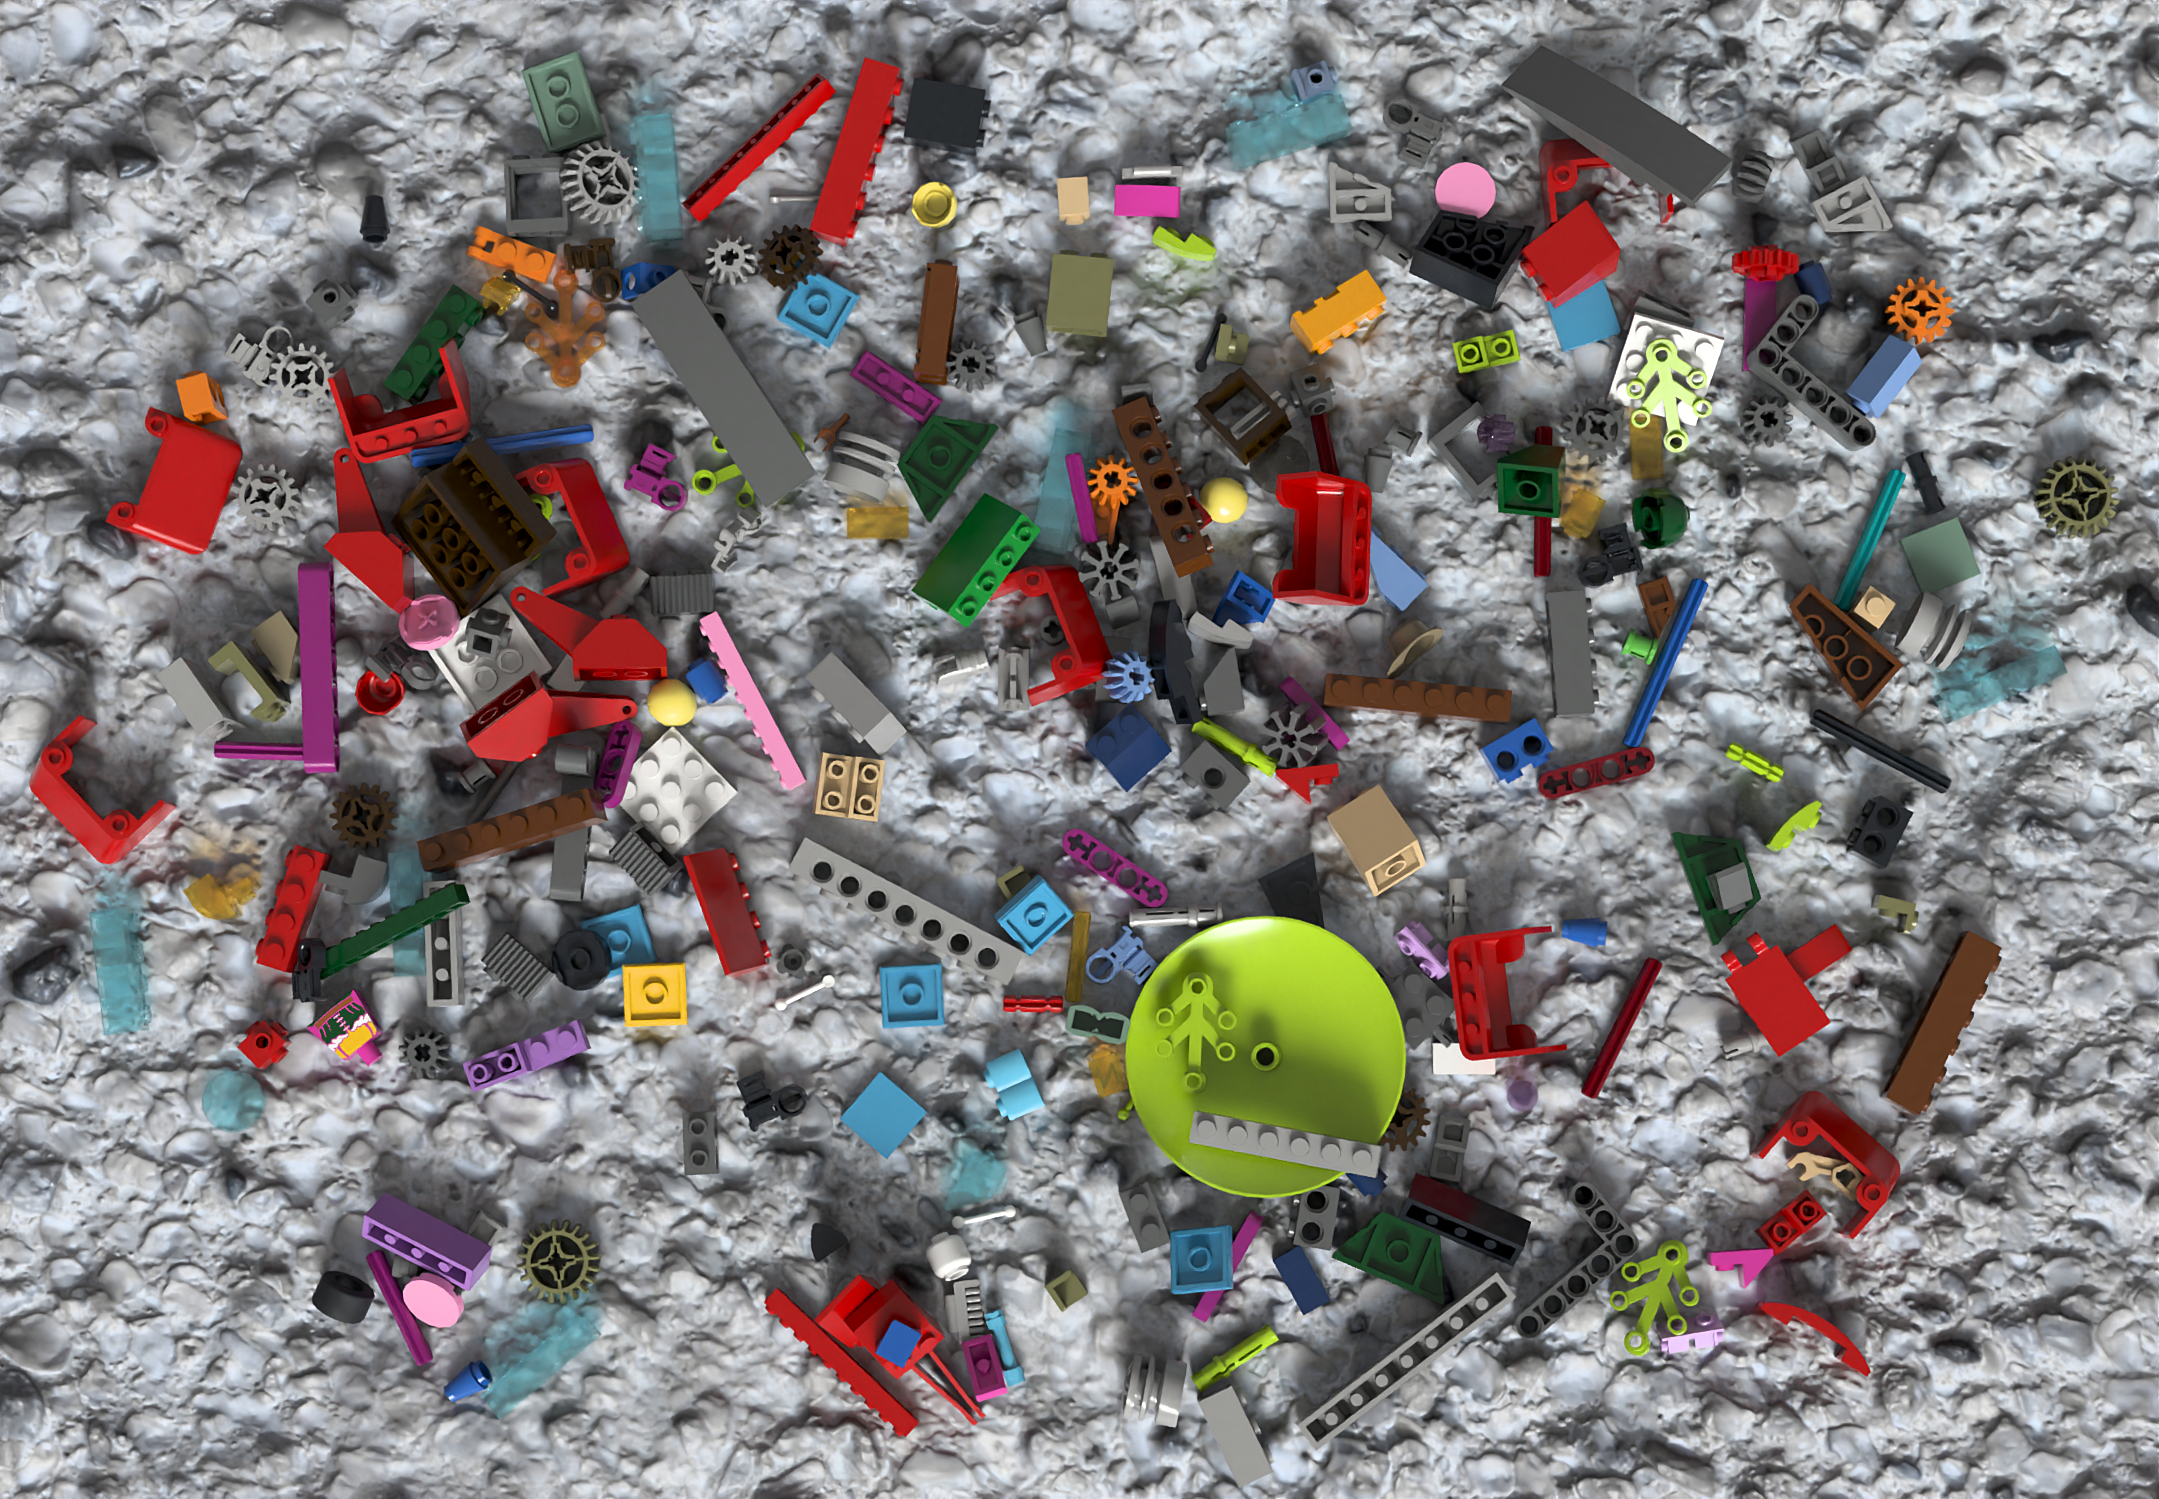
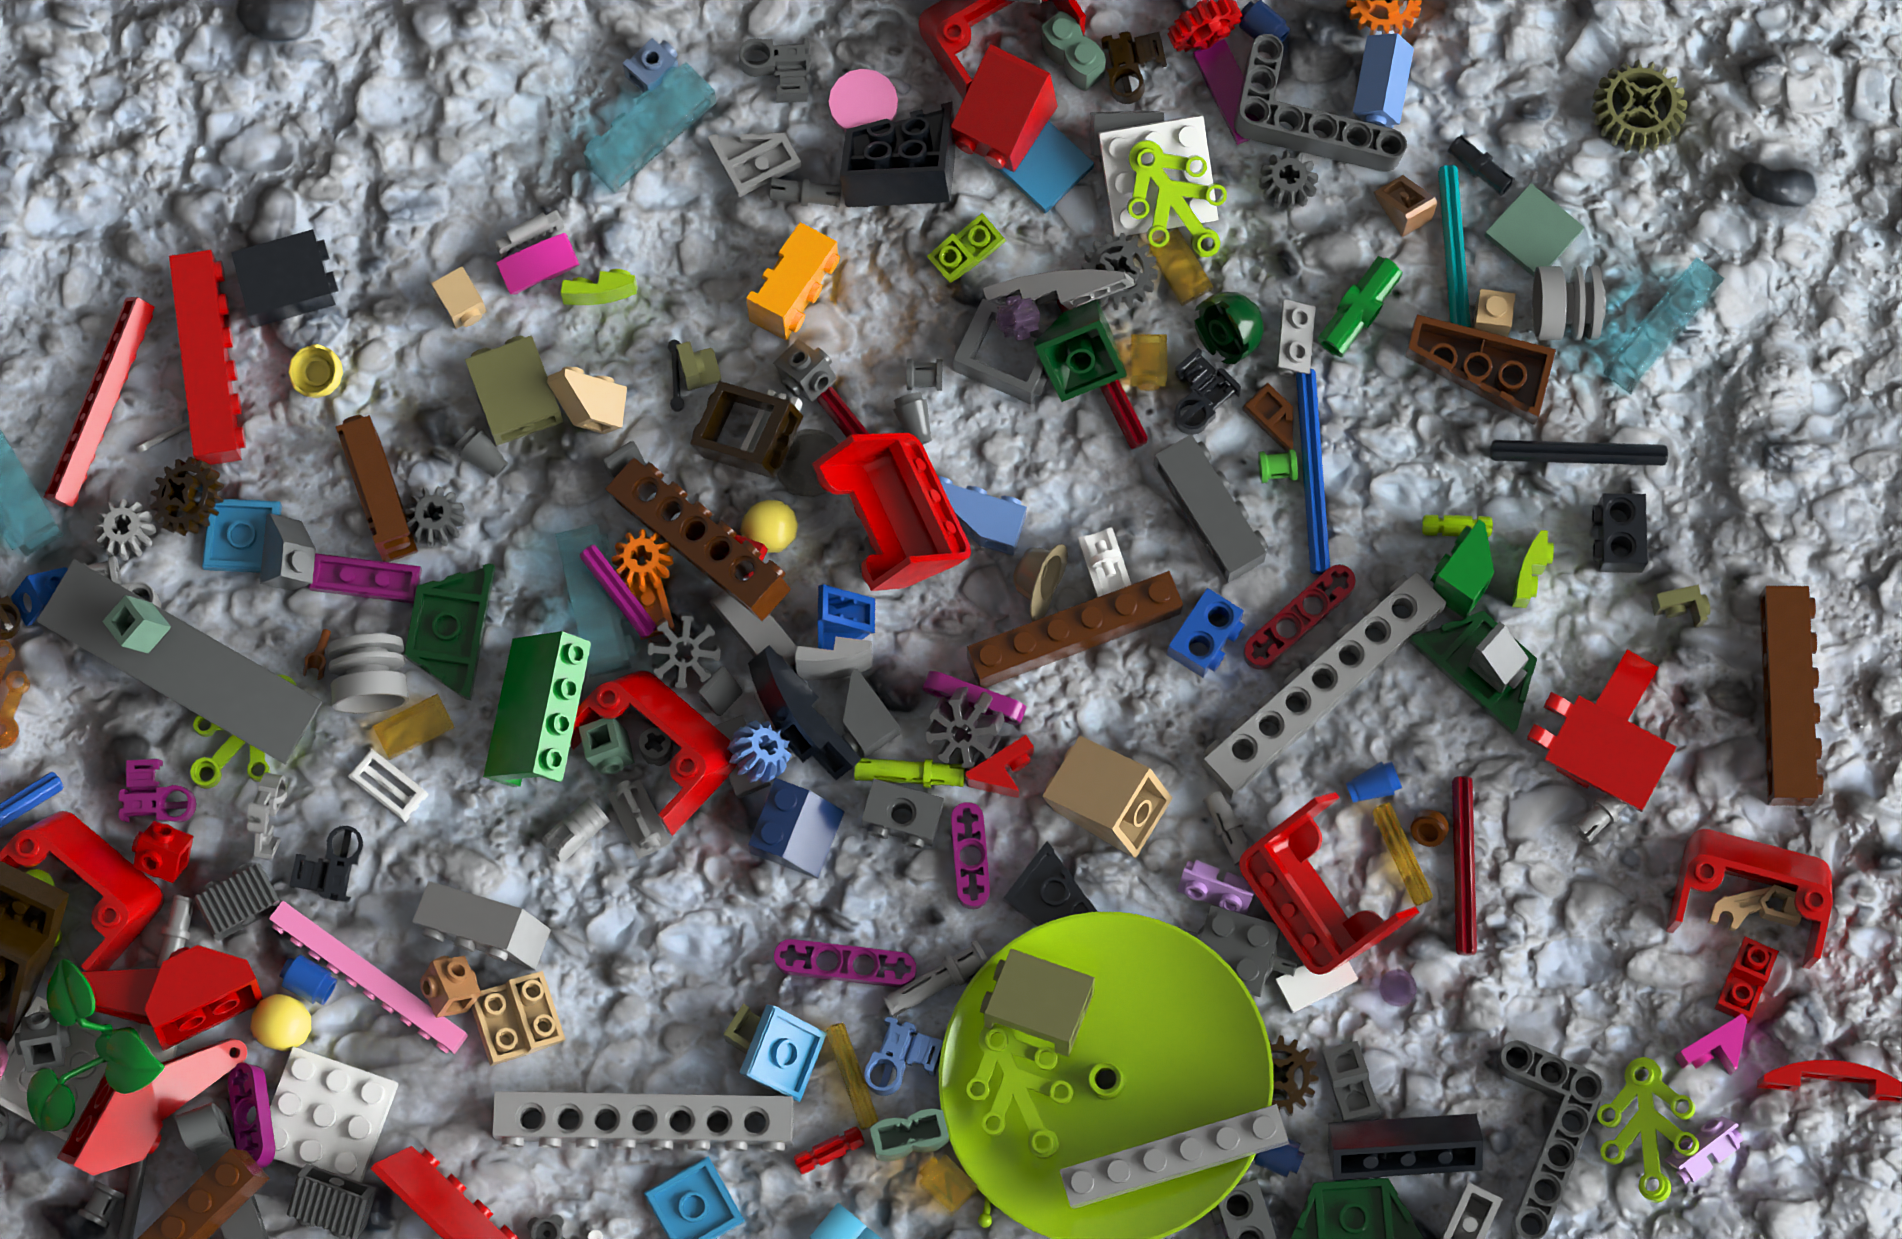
camera: 30 degrees left, 10 degrees down
none -> green plant [27,958,165,1132]
none -> sand green brick [102,595,171,654]
none -> red brick [132,821,194,883]
none -> dark grey slope [260,514,316,591]
none -> black piece [290,826,364,903]
none -> white tile [348,748,428,823]
none -> medium nougat brick [419,955,481,1018]
none -> slope [547,367,627,434]
none -> sand green brick [579,718,635,775]
none -> magenta beam [951,802,990,910]
none -> olive panel [980,949,1095,1057]
none -> light grey slope [983,269,1135,310]
none -> sand green brick [1041,11,1106,91]
none -> white hips [1078,527,1131,597]
none -> dark brown piece [1101,31,1167,104]
none -> light grey brick [1202,571,1446,798]
none -> light grey hinge [1276,299,1315,377]
none -> green piece [1317,256,1403,358]
none -> clear yellow axle [1372,802,1433,906]
none -> medium nougat slope [1374,175,1437,237]
none -> reddish brown tile [1410,809,1449,847]
none -> green slope [1430,519,1494,619]

